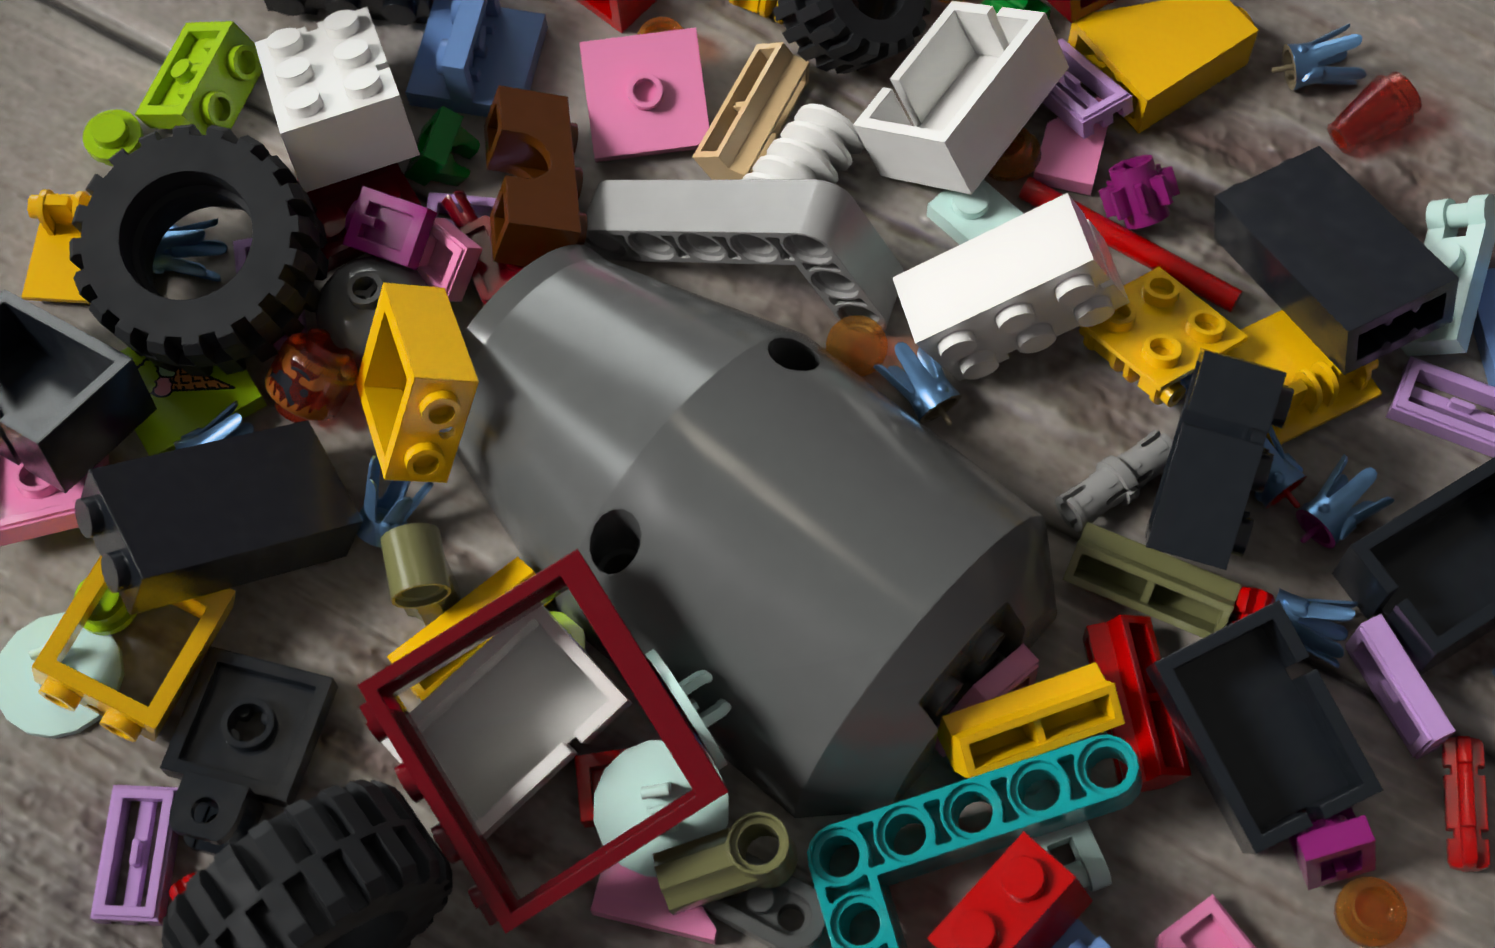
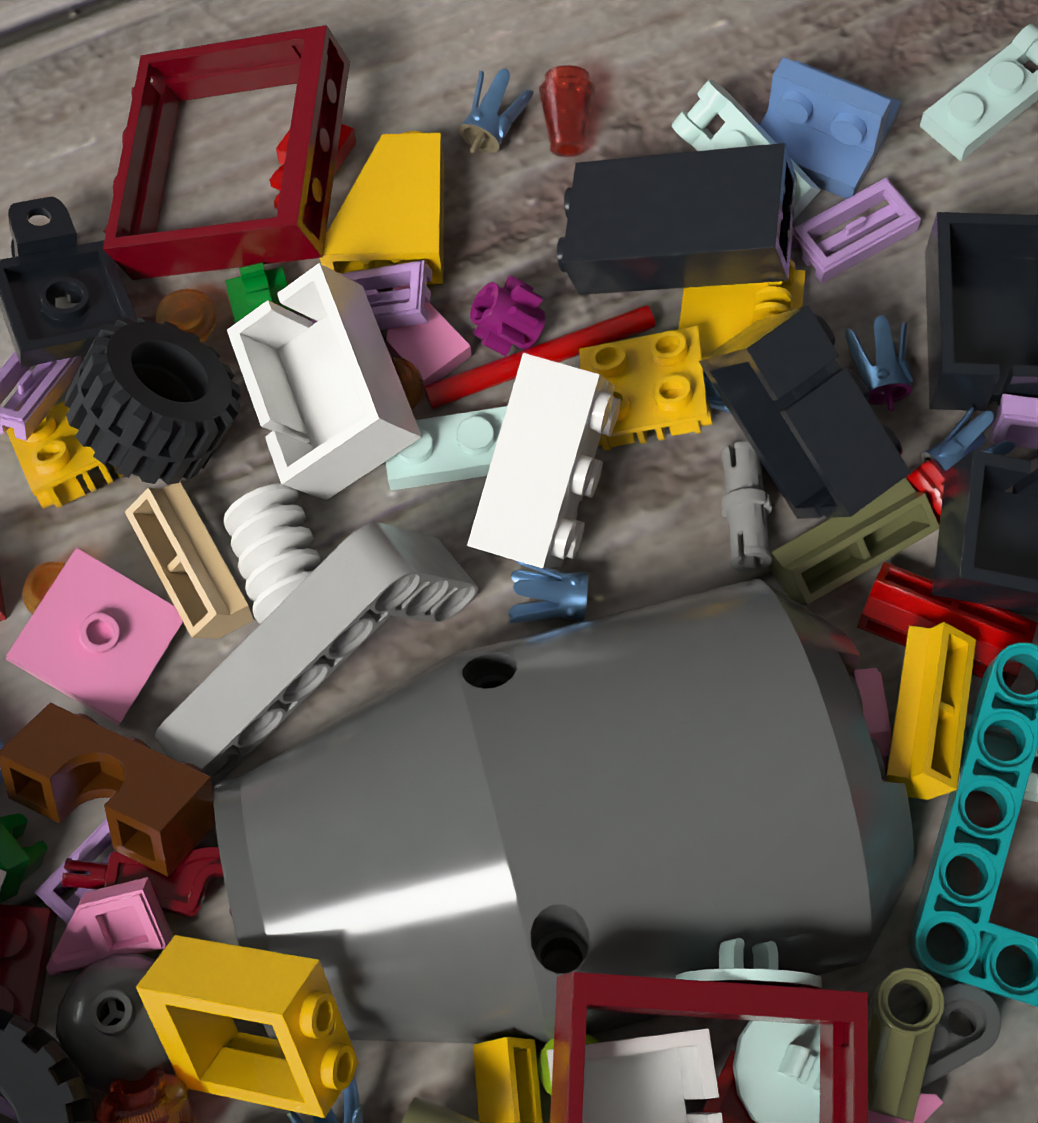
camera: 55 degrees left, 0 degrees up
magenta bracket [343,186,437,271] -> none
clear orange plate [826,315,888,377] -> none

